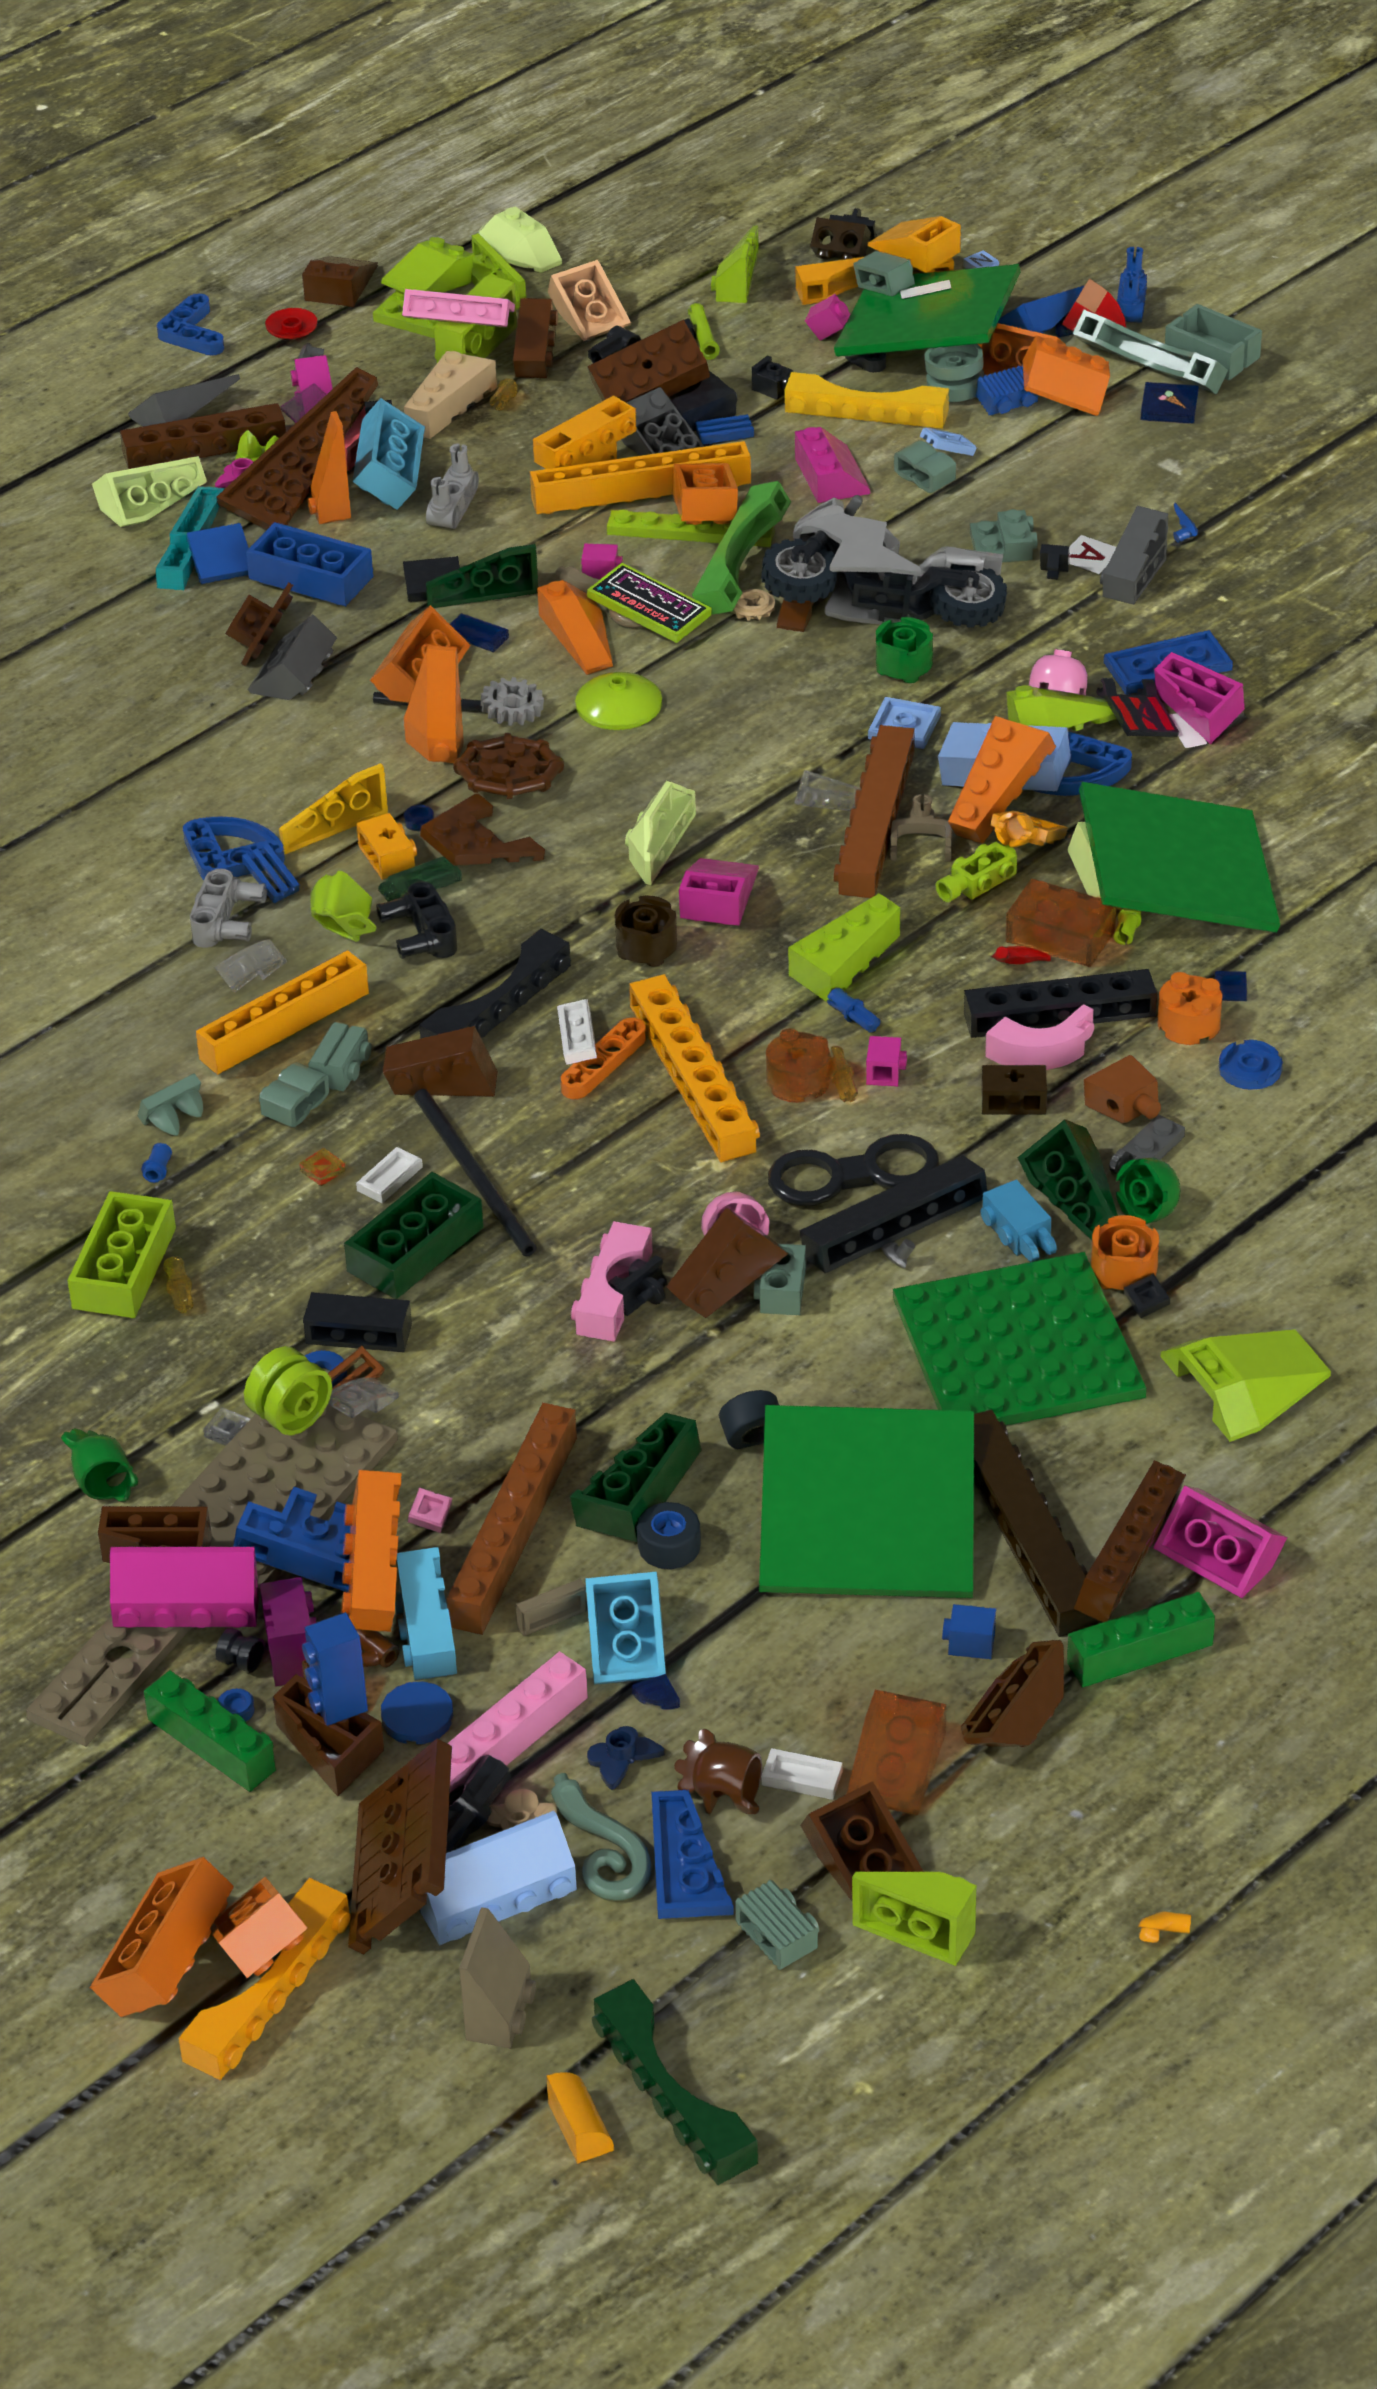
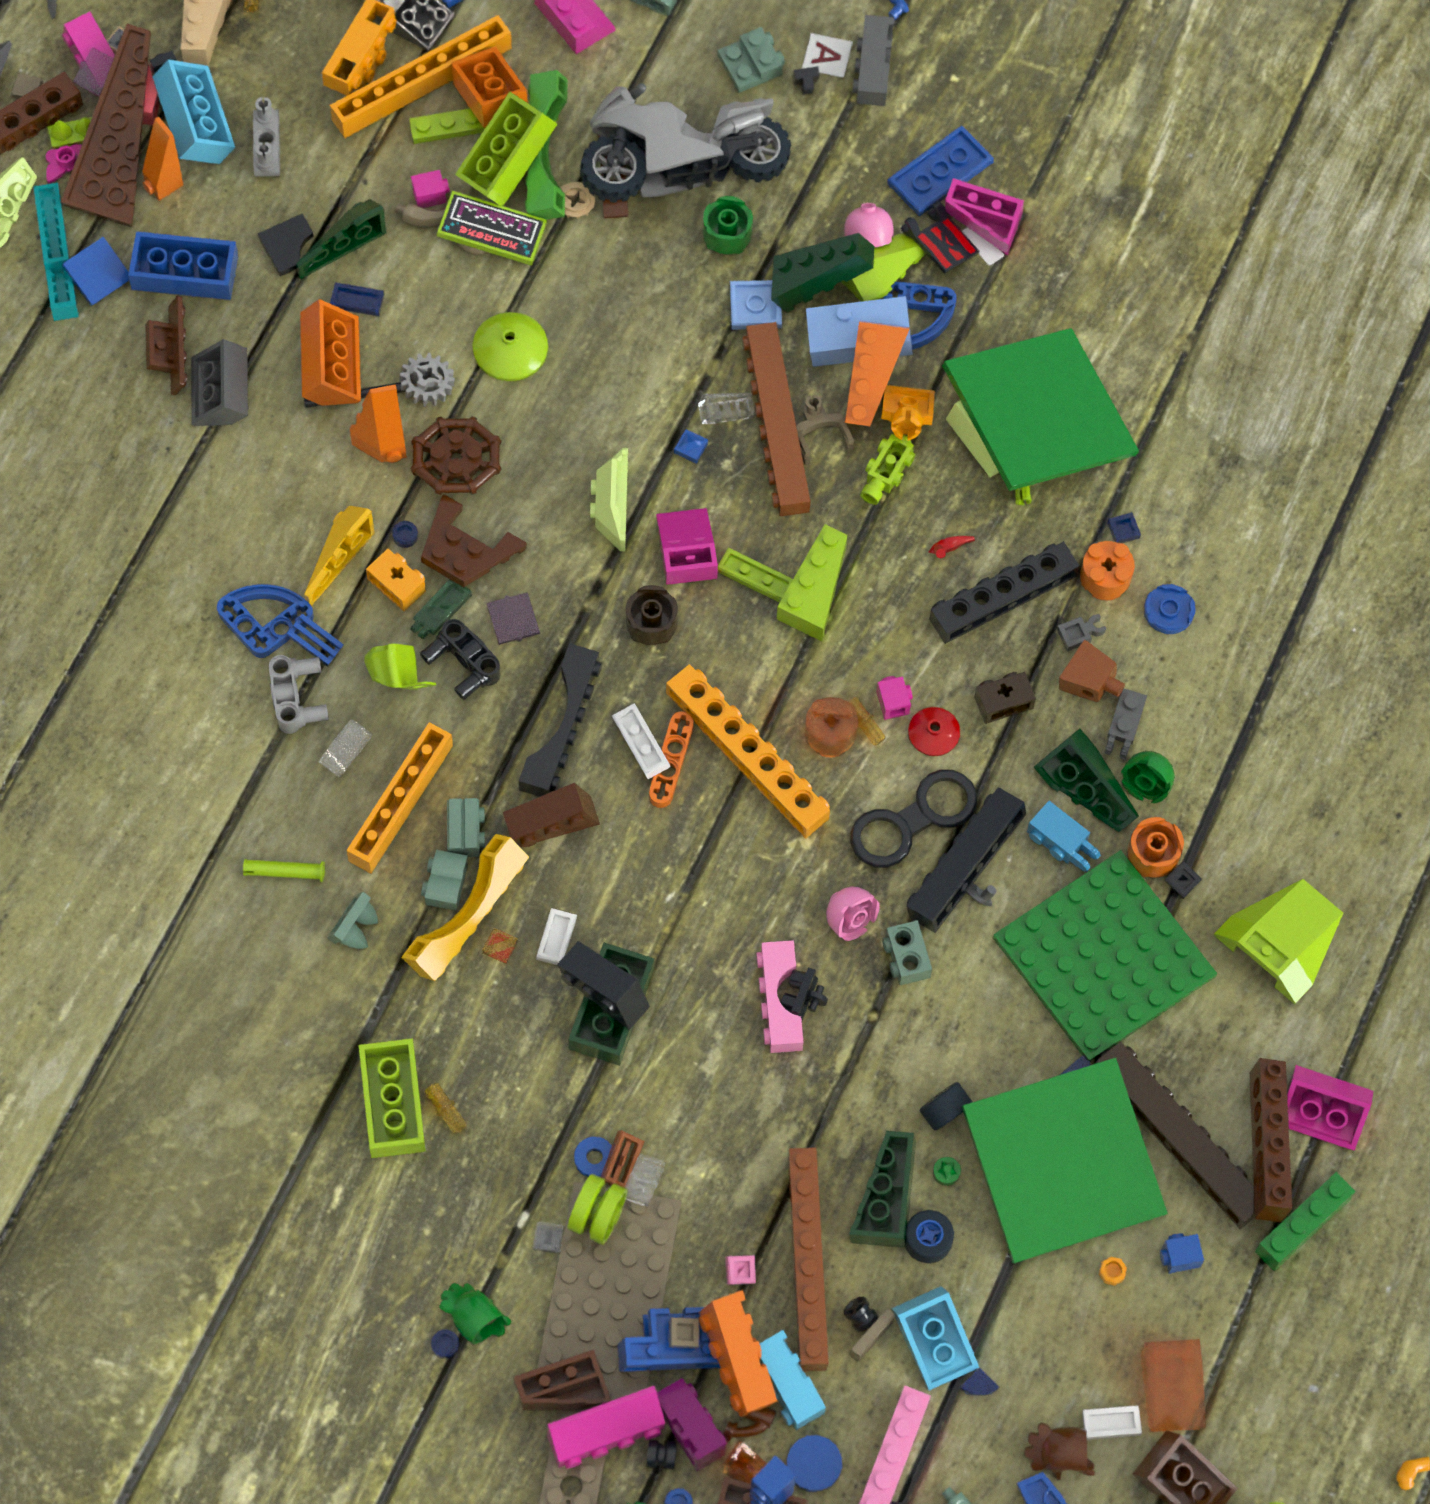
camera: 25 degrees left, 25 degrees up
blue pin [141,1143,172,1183] -> none
black brick [303,1292,412,1352] -> none
black piece [414,1089,537,1256] -> none
orange wedge [537,580,613,675] -> none
dark blue animal [587,1726,665,1790] -> none
reddish brown wedge [666,1207,788,1318] -> none
blue axle [827,987,881,1033] -> none
reddish brown wedge [961,1640,1064,1747] -> none
bright pink arch [985,1004,1094,1070] -> none
clear orange brick [1006,878,1116,967] -> none
none -> lime pin [243,859,325,882]
none -> yellow arch [402,834,529,981]
none -> clear blue tile [431,1329,459,1359]
none -> lime brick [455,92,557,206]
none -> clear purple piece [487,592,540,645]
none -> black wedge [557,941,650,1030]
none -> dark tan tile [669,1317,699,1349]
none -> blue tile [674,429,708,464]
none -> lime tile [718,547,793,603]
none -> dark green wedge [771,233,874,313]
none -> black wheel [843,1296,878,1332]
none -> red dish [908,707,960,756]
none -> green tile [933,1157,961,1186]
none -> dark grey plate [1057,614,1106,651]
none -> light orange tile [1099,1257,1127,1286]

